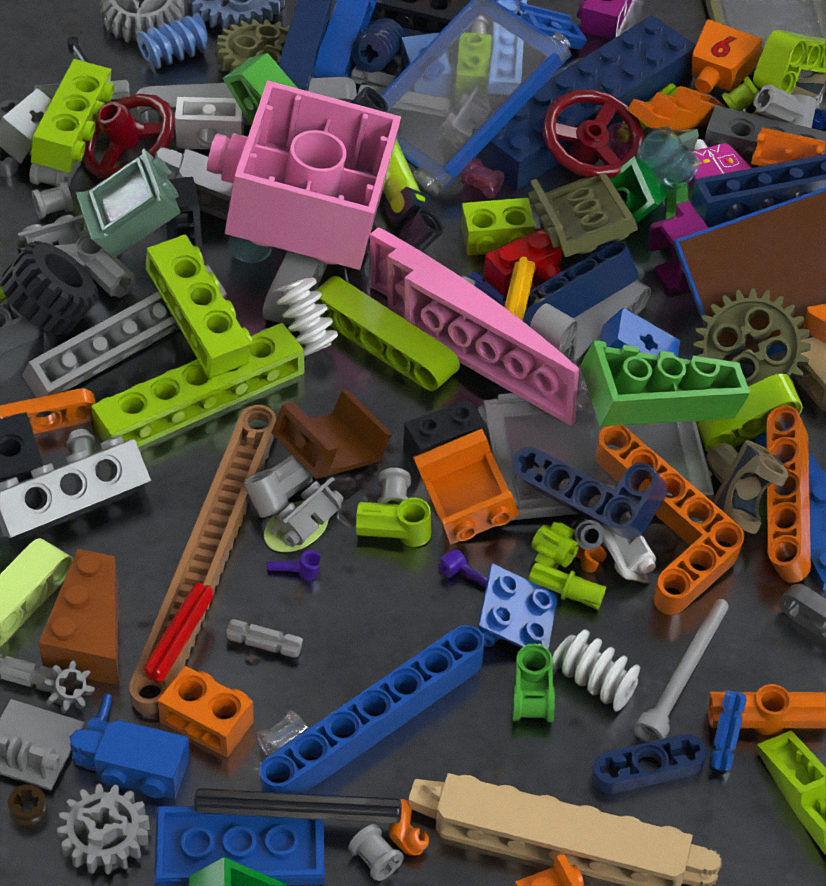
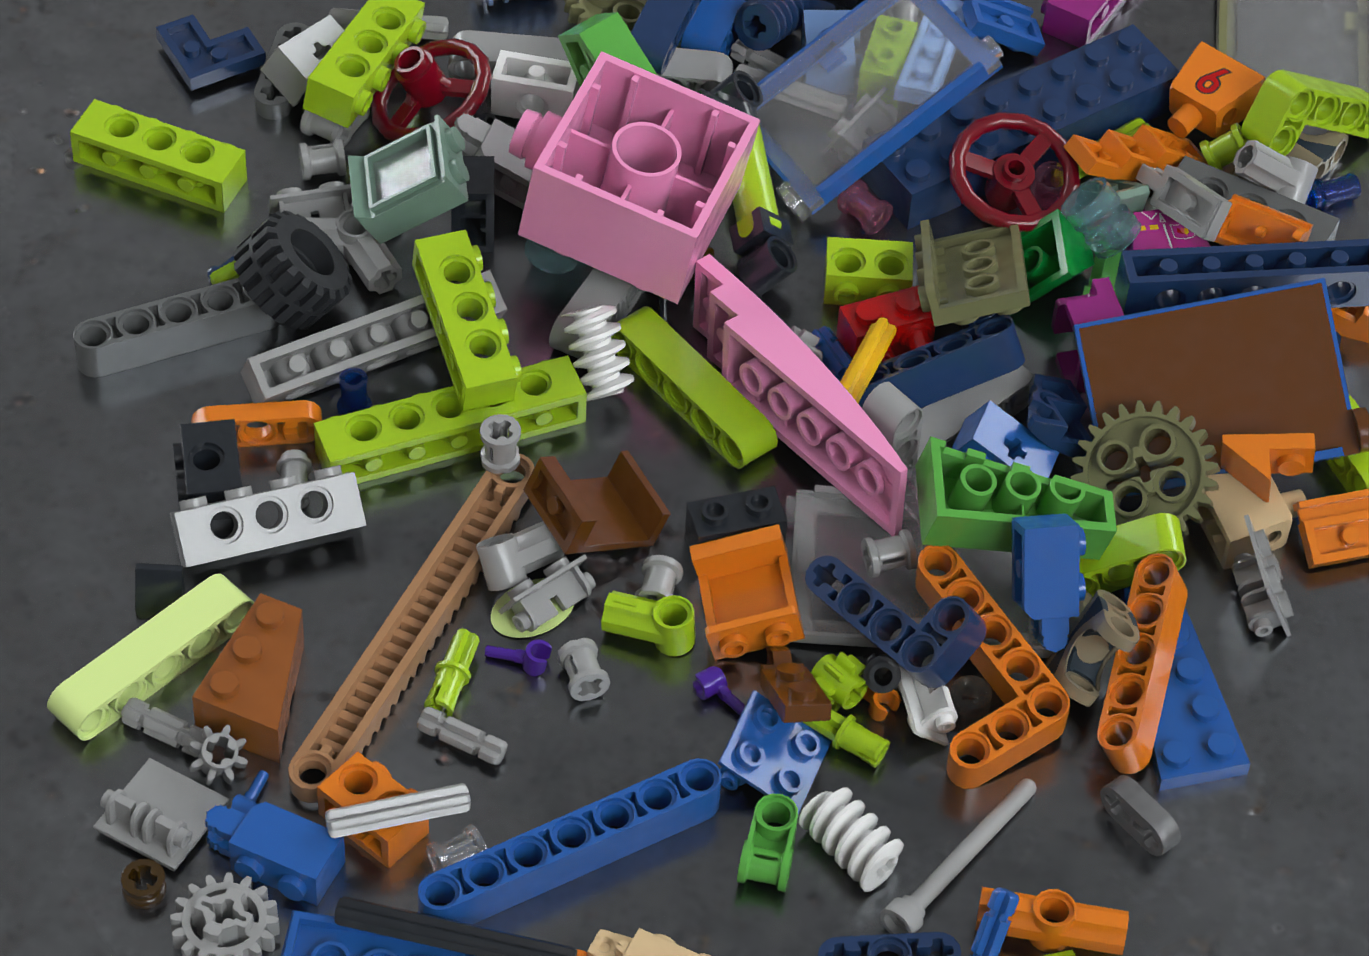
camera: 10 degrees right, 0 degrees up
red axle [144,582,213,683] -> none
none -> axle [325,783,471,838]
none -> clear blue pin [337,368,372,416]
none -> lime axle [424,628,480,718]
none -> light grey bush [480,414,521,474]
none -> light grey bush [557,638,610,701]
none -> reddish brown hinge [760,646,832,723]
none -> light grey bush [861,529,918,578]
none -> blue hinge [1012,513,1086,653]
none -> dark blue slope [1027,373,1093,458]
none -> light grey hinge [1135,164,1233,242]

